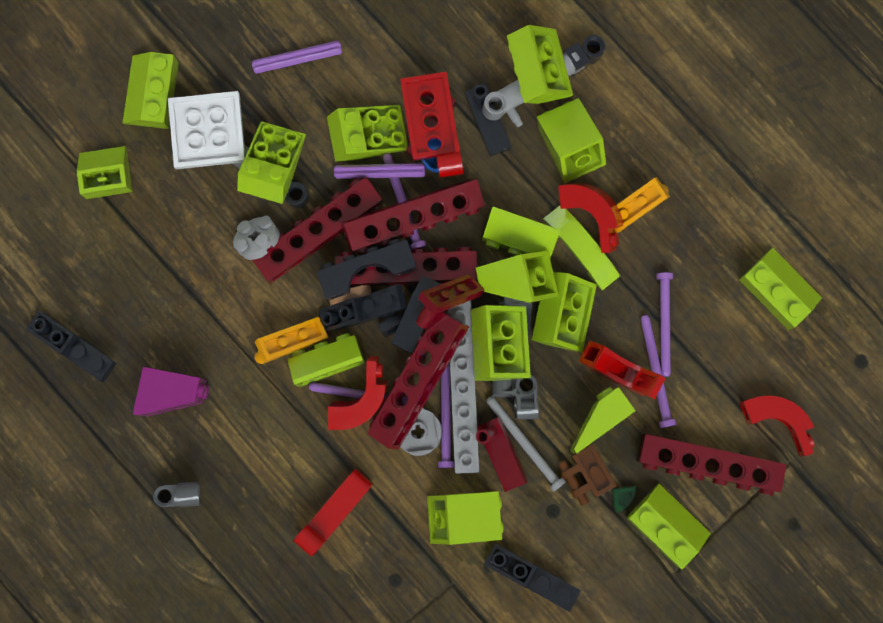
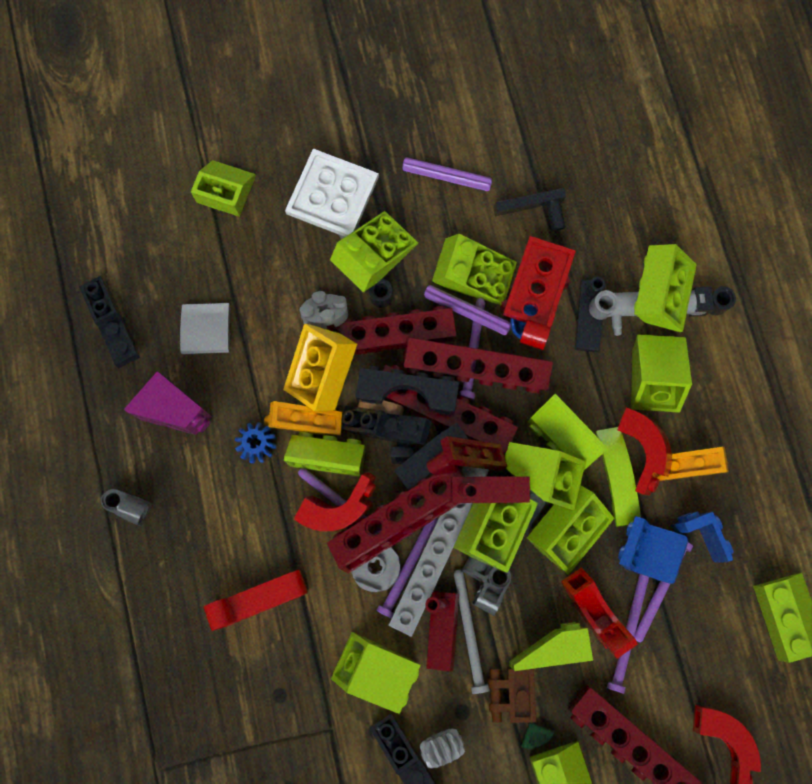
camera: 30 degrees right, 5 degrees down
lime slope [123,52,179,129] -> none
none -> light grey slope [180,303,231,354]
none -> blue gear [235,422,277,464]
none -> yellow slope [283,324,357,412]
none -> light grey gear [420,729,465,768]
none -> dark red piece [451,476,530,503]
none -> black piece [493,188,566,231]
none -> blue bracket [618,516,688,584]
none -> blue bracket [671,511,733,562]

